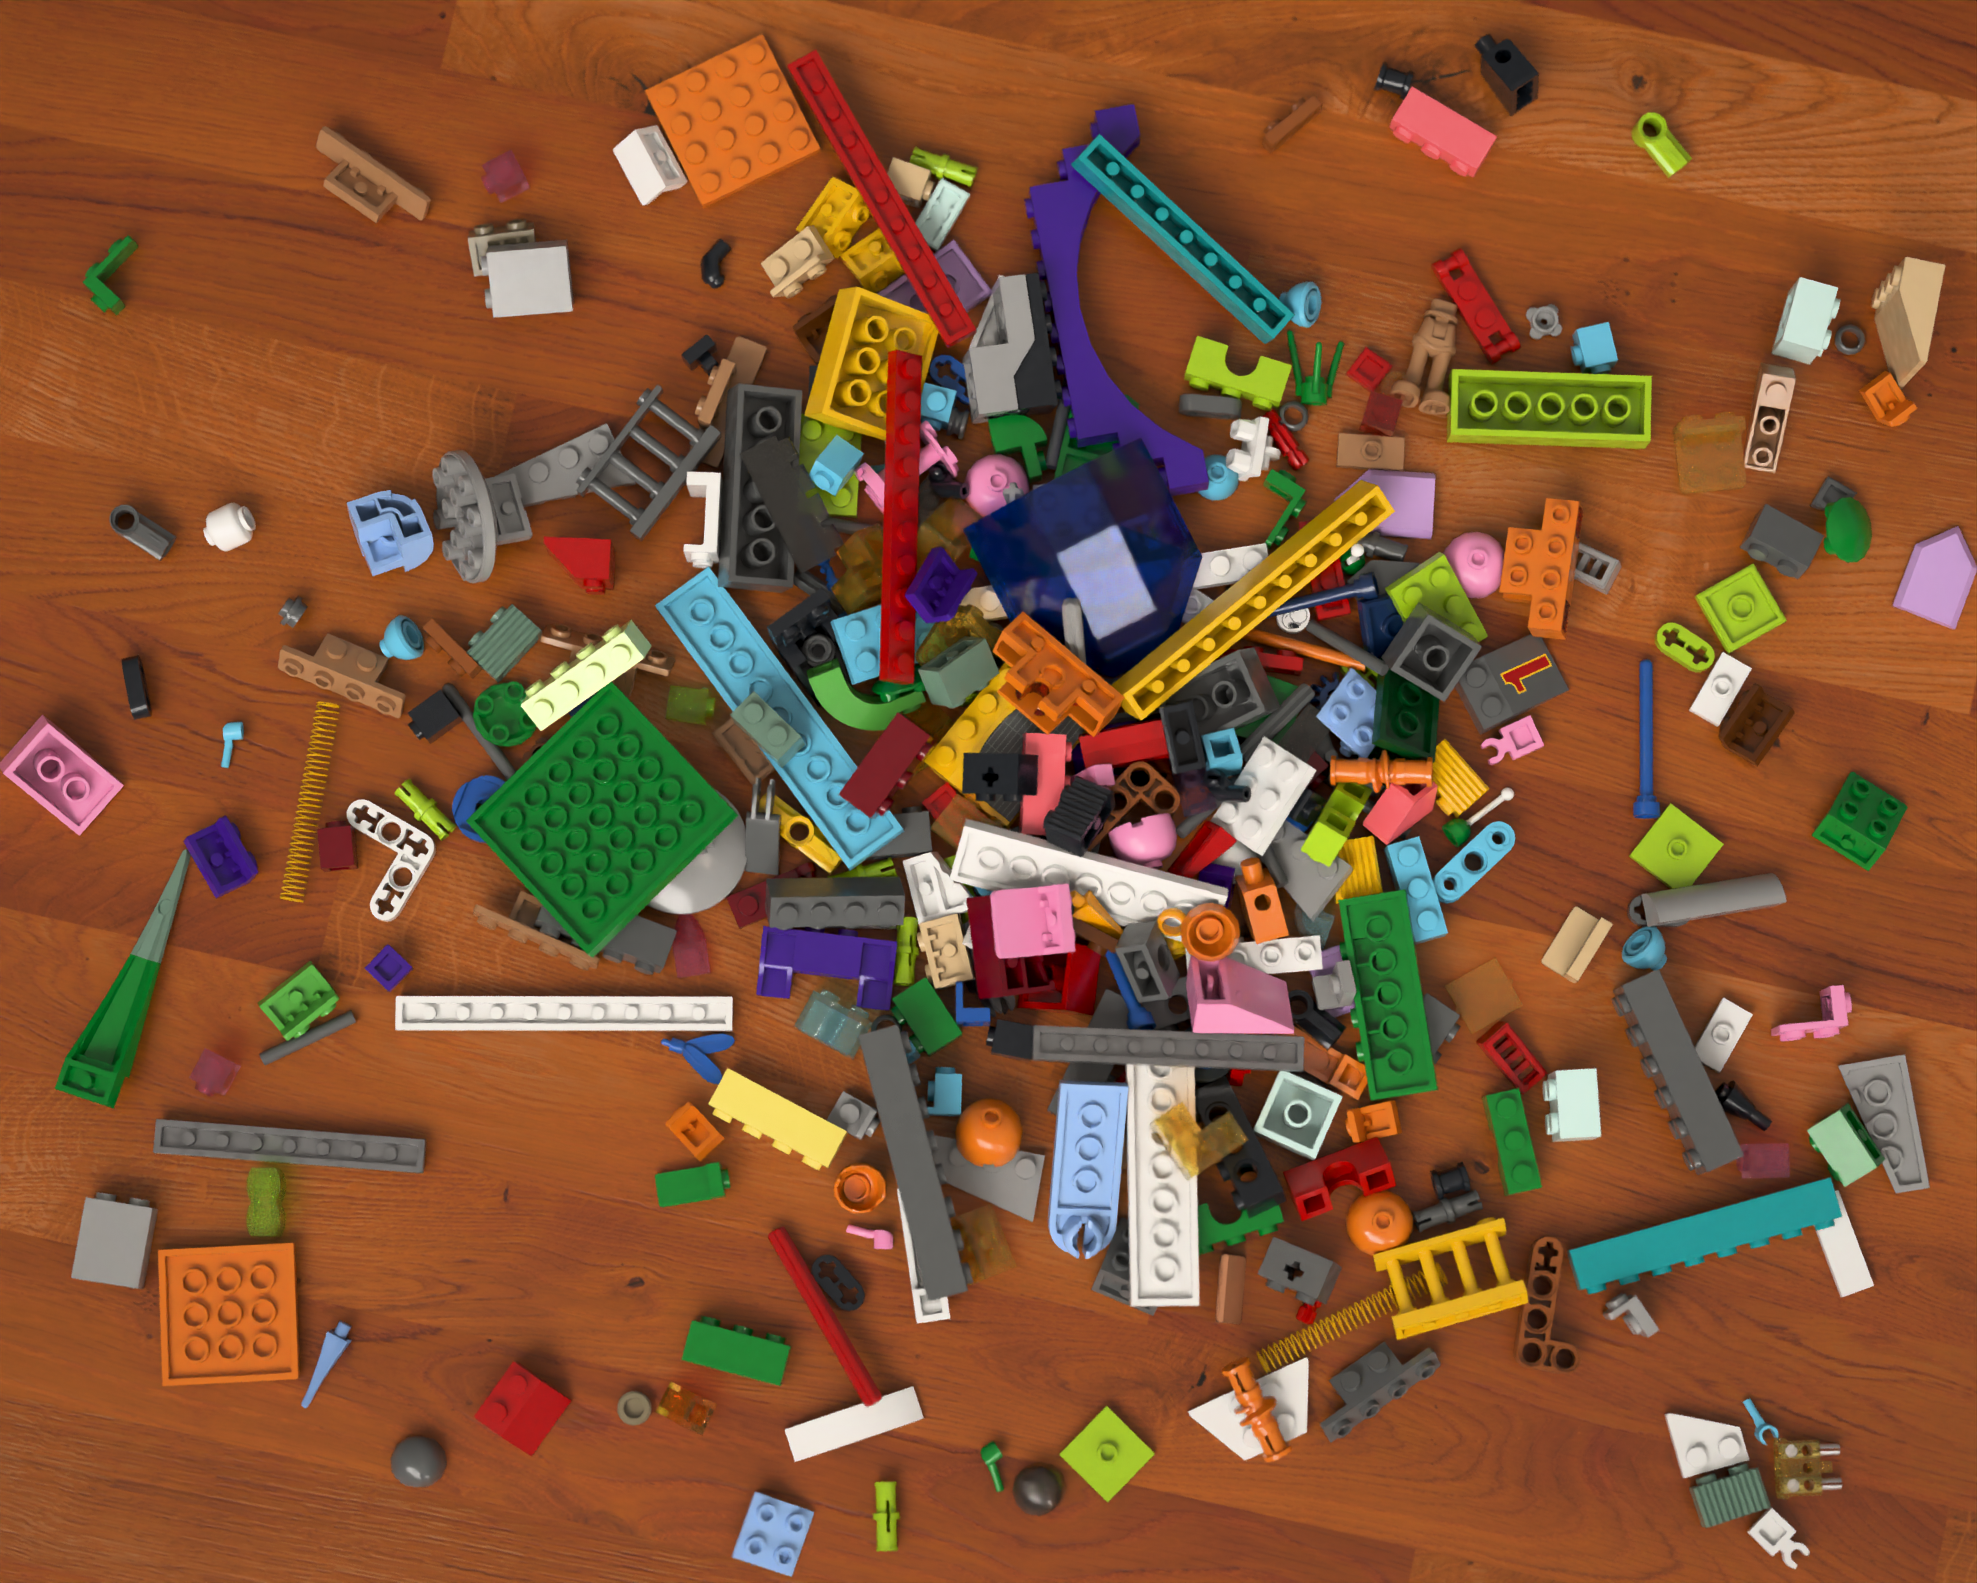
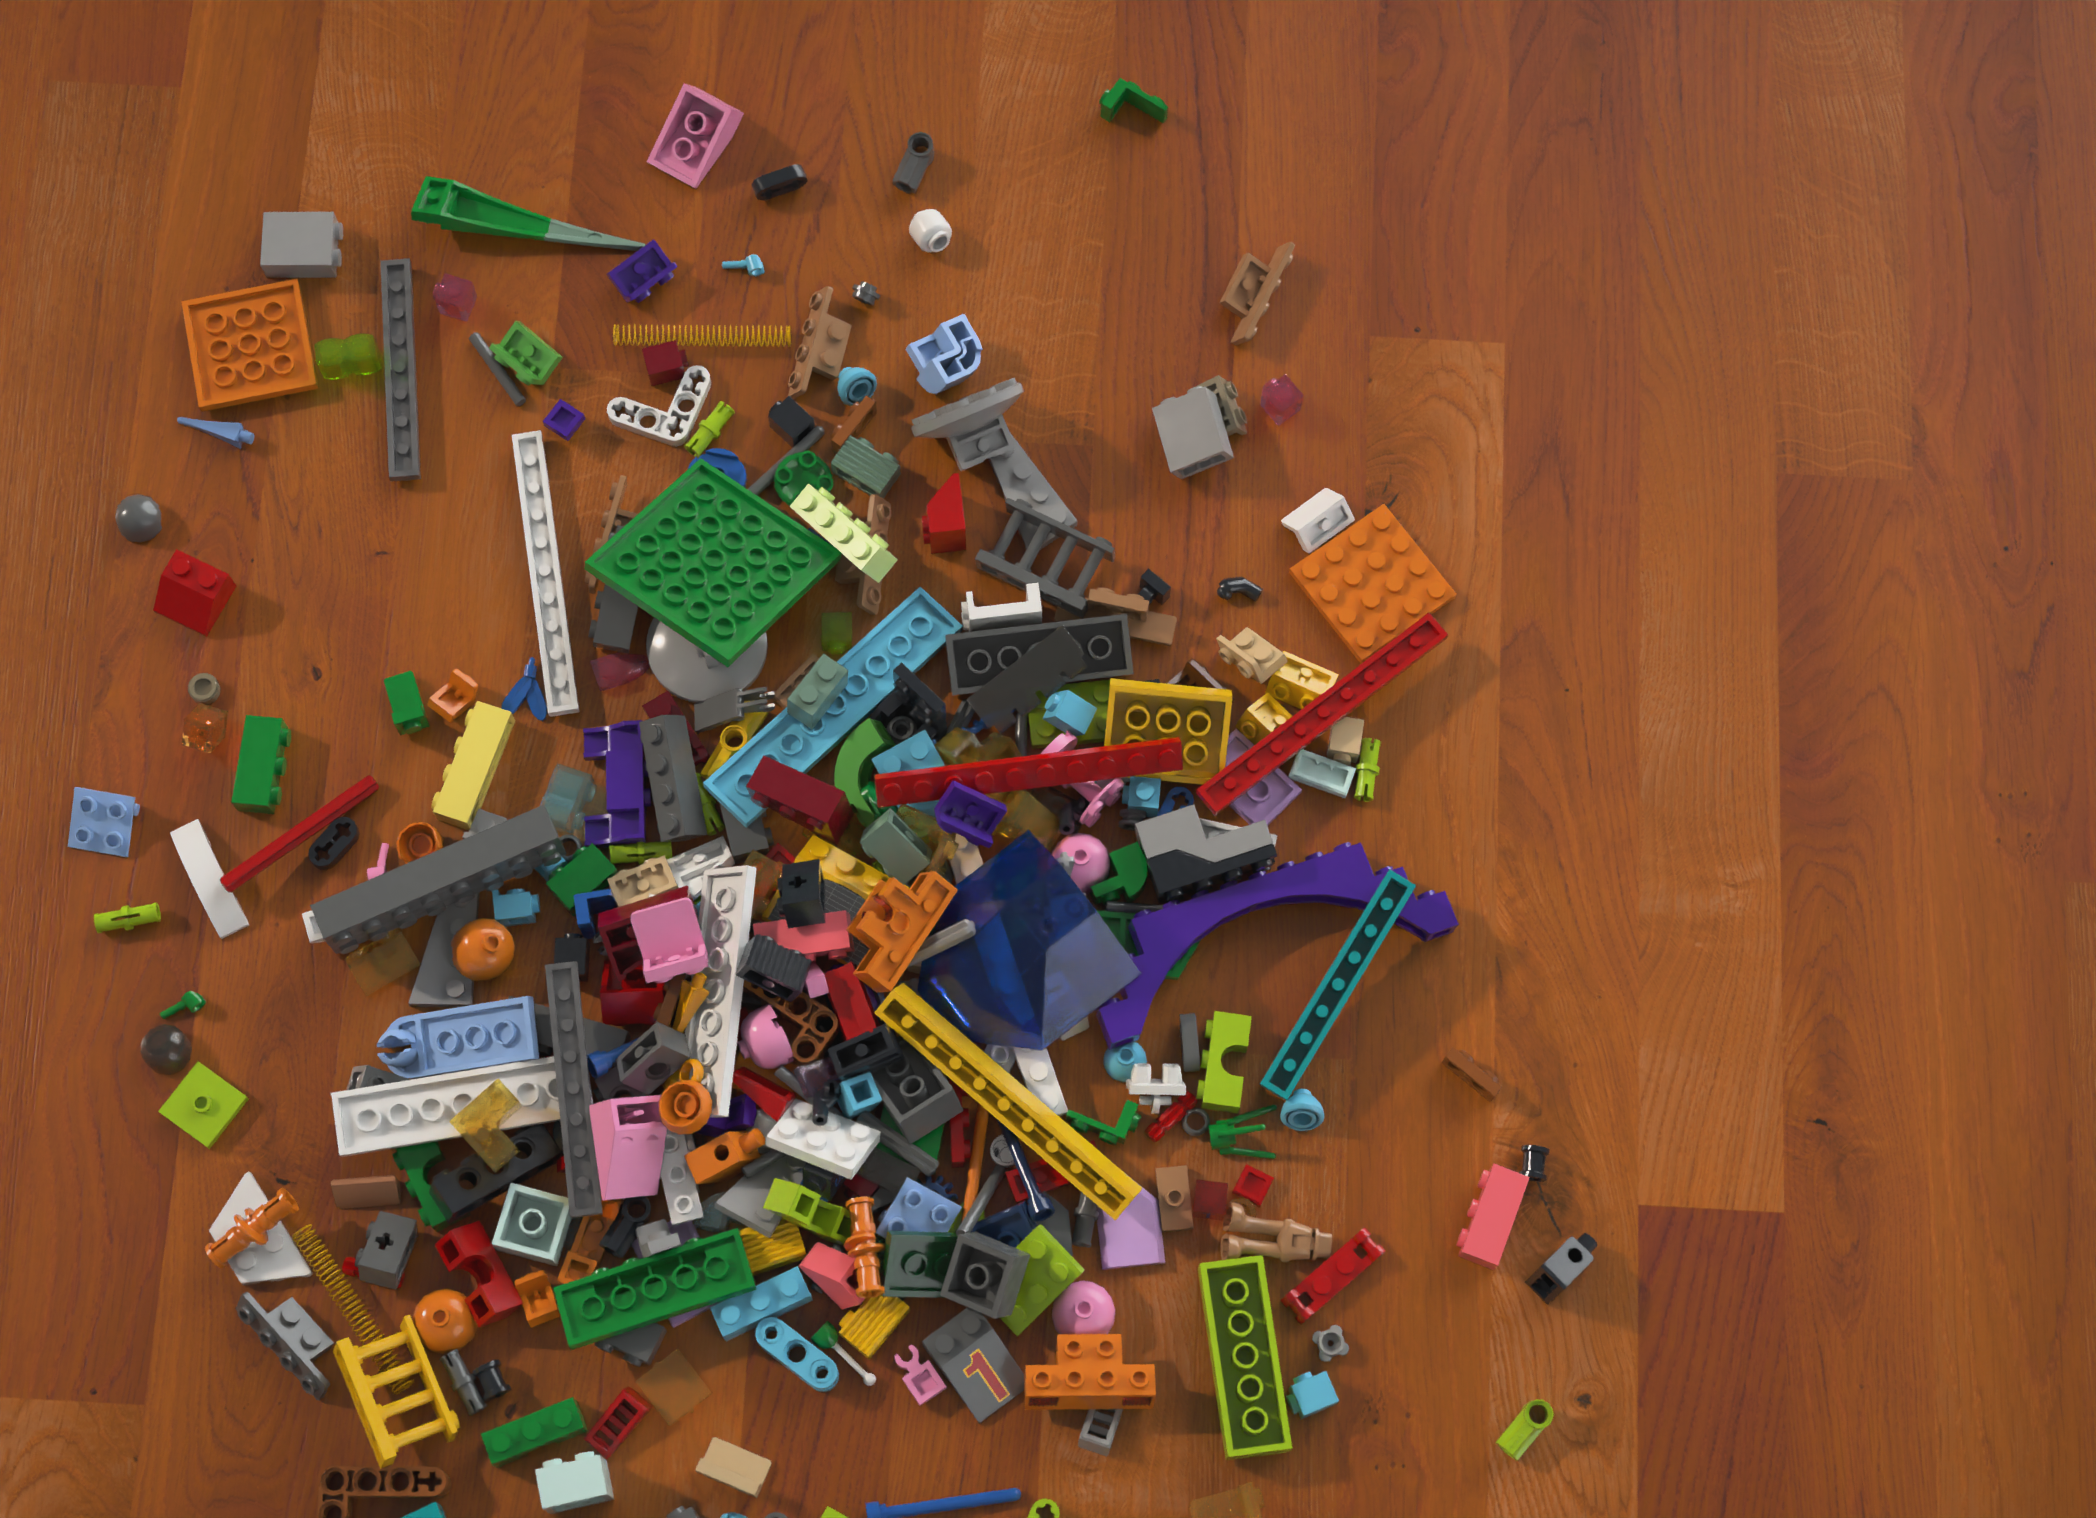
camera: 80 degrees right, 10 degrees down
green hinge [1340,544,1366,576] -> none

